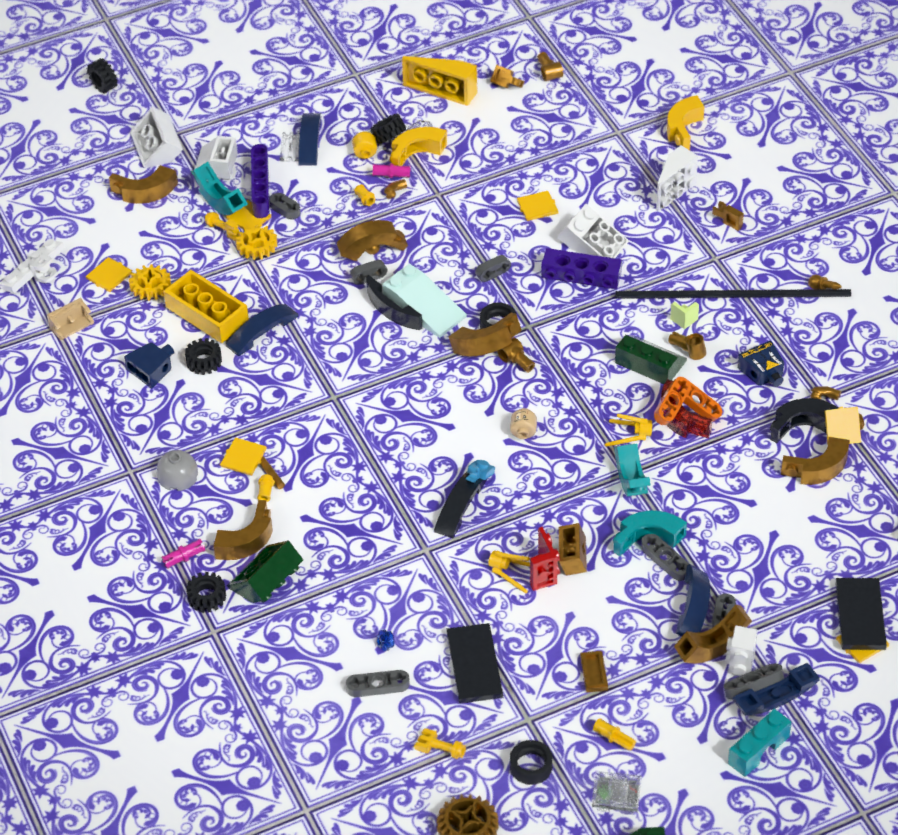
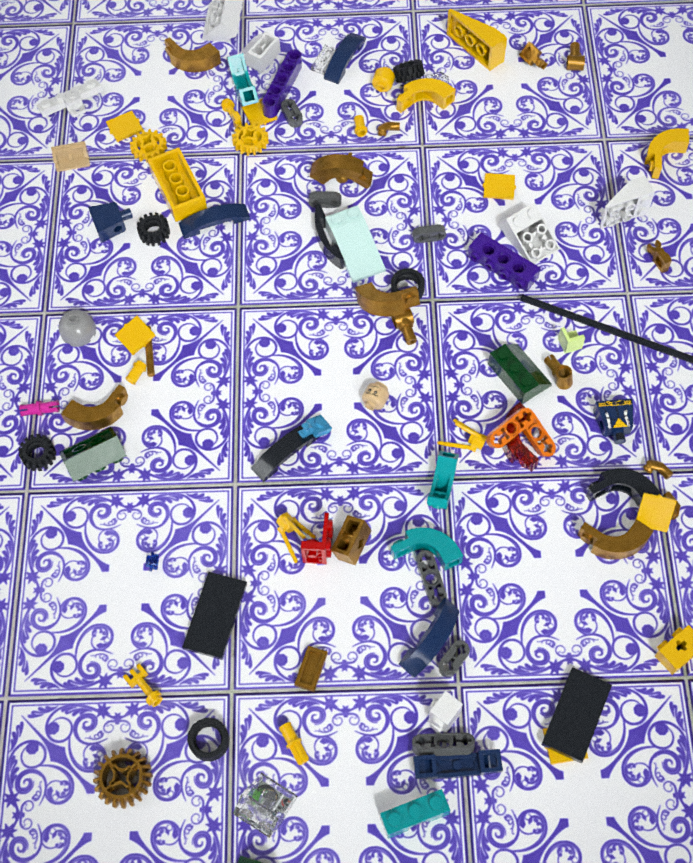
camera: 25 degrees right, 15 degrees up
dark grey beam [346,670,410,697] -> none
dark pink pin [373,163,410,178] -> none
pearl gold arch [674,604,752,664] -> none

